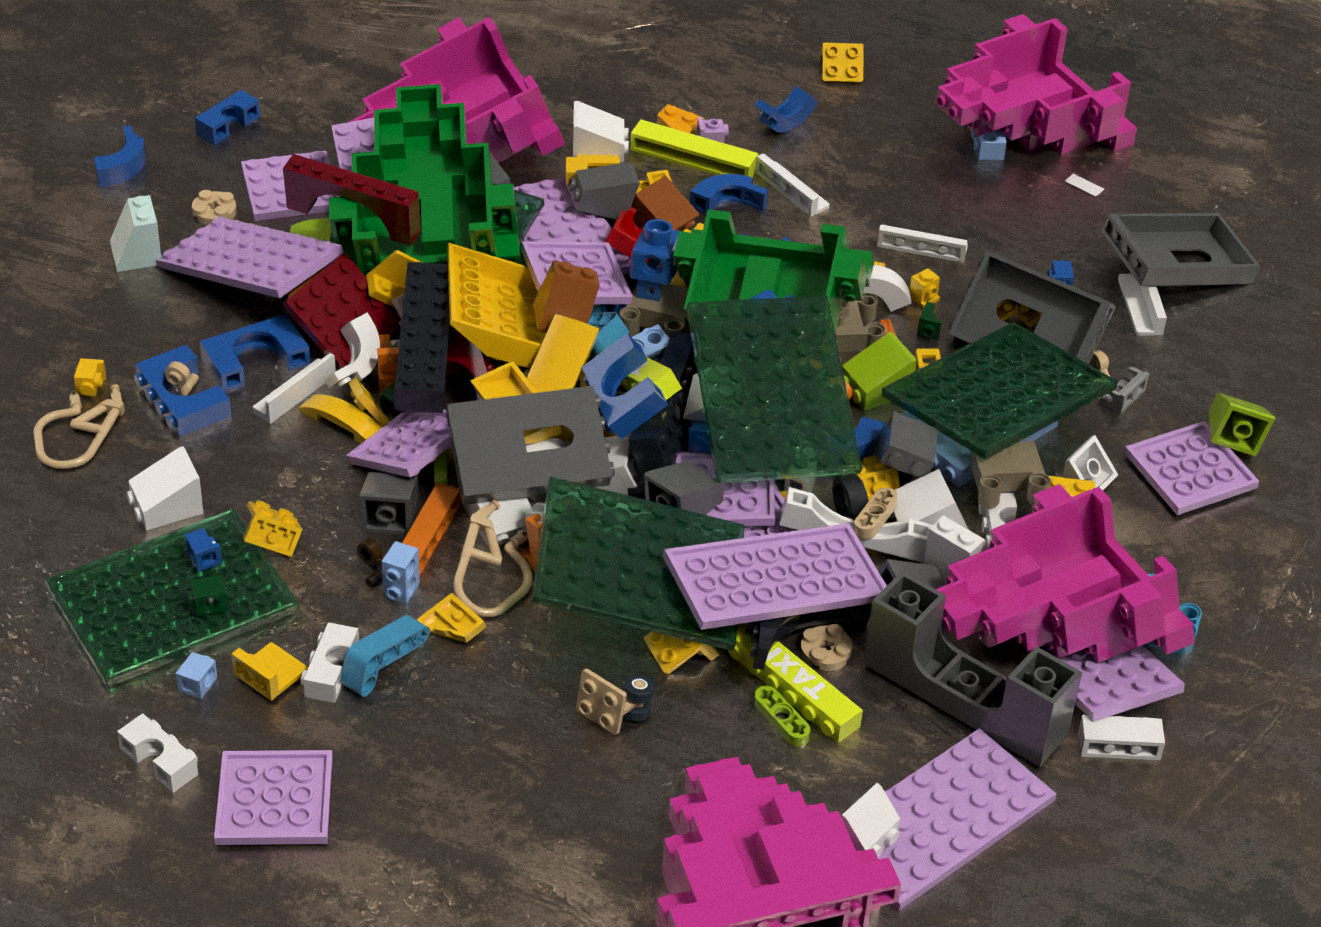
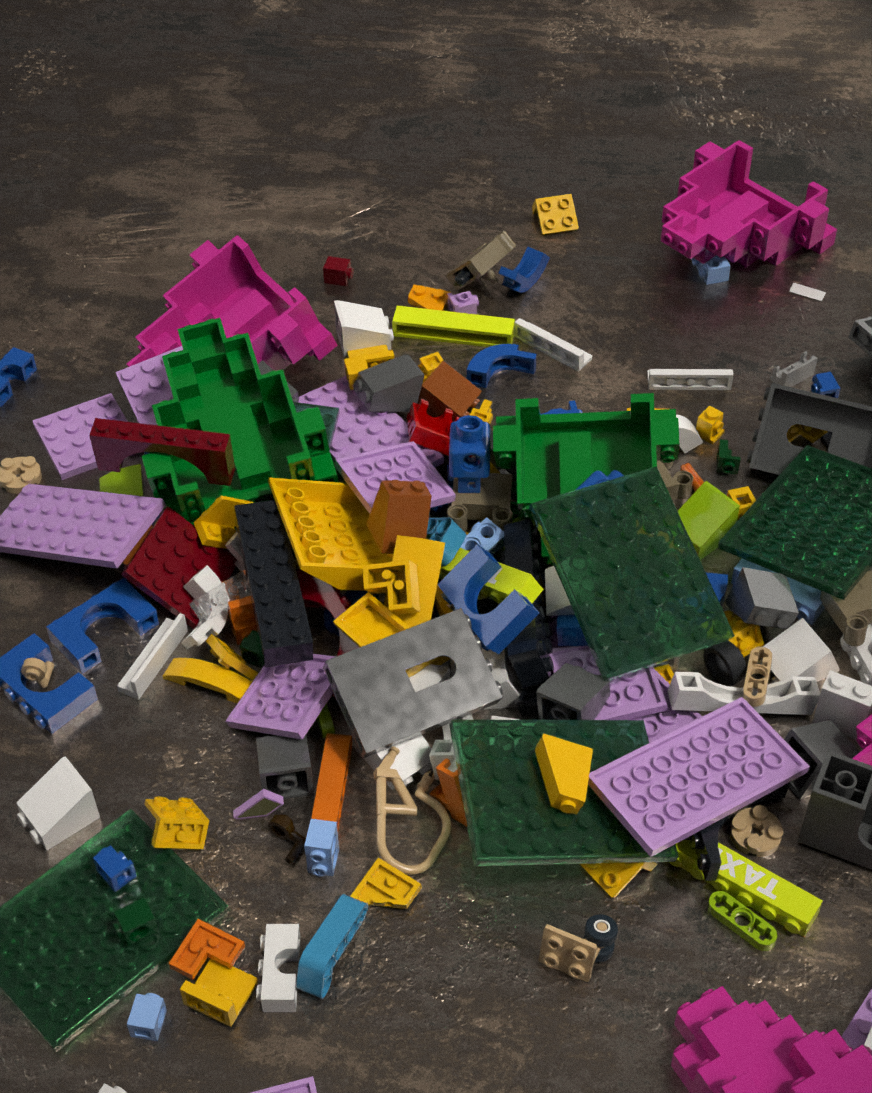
camera: 10 degrees left, 5 degrees up
none -> orange plate [169,919,245,980]
none -> clear plate [189,570,250,624]
none -> tile [233,789,284,819]
none -> dark red brick [323,256,354,286]
none -> yellow brick [363,560,420,615]
none -> dark tan piece [445,230,516,291]
none -> yellow slope [535,733,593,815]
none -> light grey hinge [770,351,818,387]

